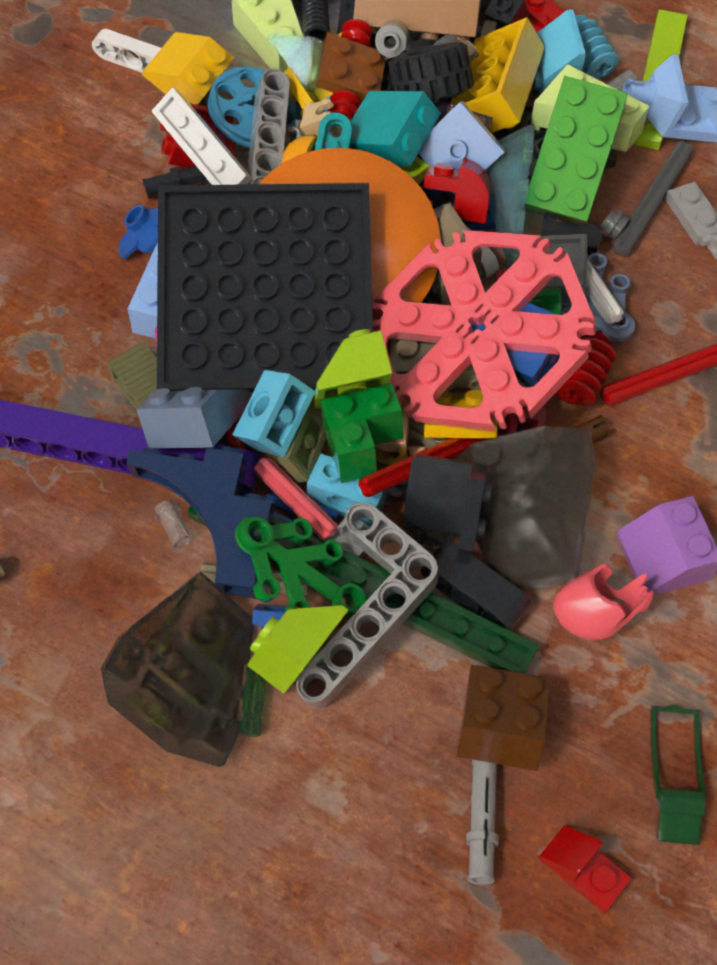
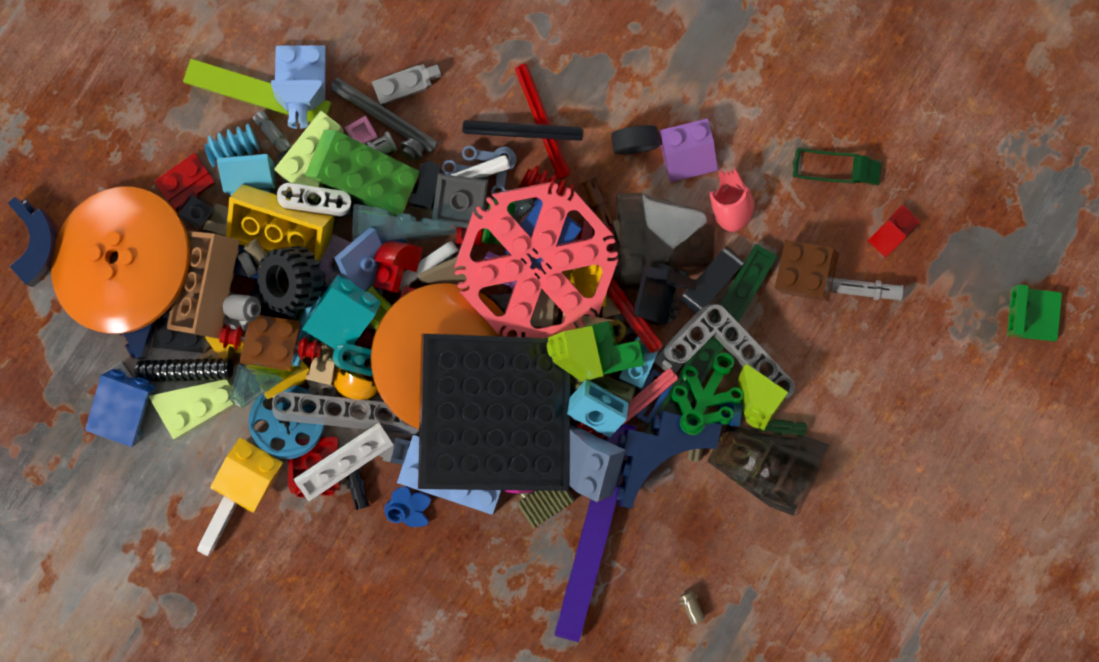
camera: 85 degrees left, 25 degrees up
none -> white beam [277,183,351,216]
none -> bright pink tile [344,116,378,145]
none -> light grey bush [366,131,398,155]
none -> black axle [462,120,584,141]
none -> black tyre [611,125,660,155]

